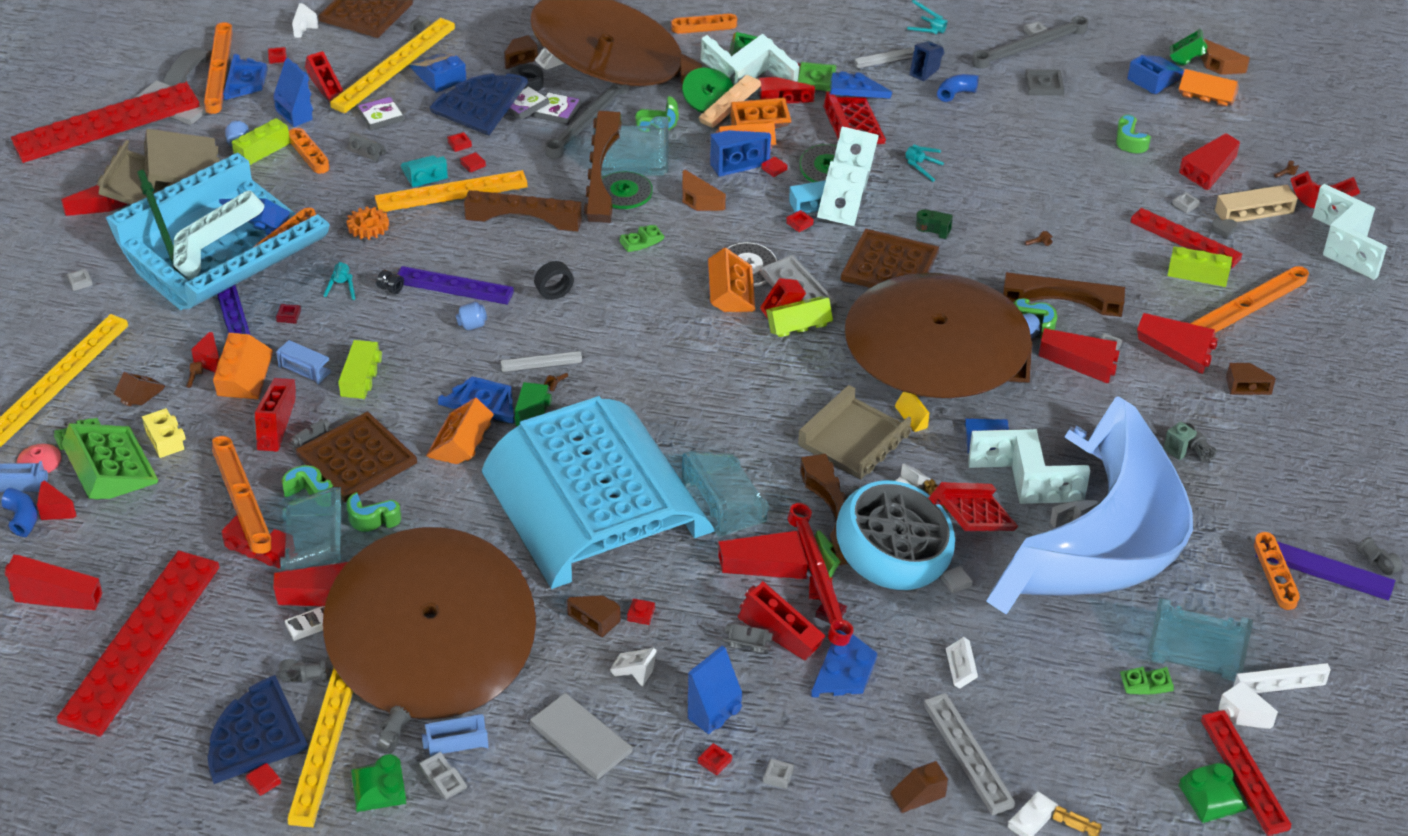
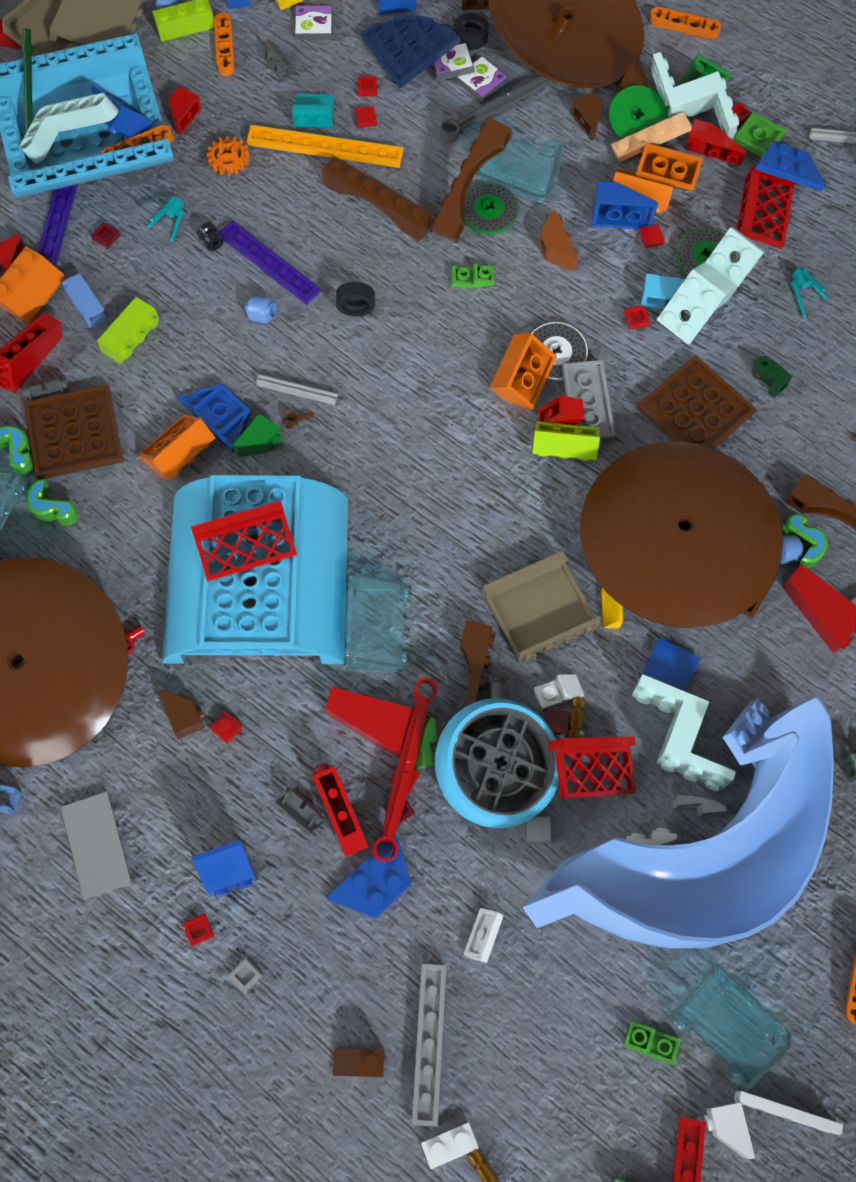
camera: 25 degrees right, 25 degrees up
white slope [610,648,657,686] -> none
bright green animal [636,96,679,132] -> none
none -> red slope [169,86,202,135]
none -> red fence [191,501,297,582]
none -> reddish brown slope [571,92,603,141]

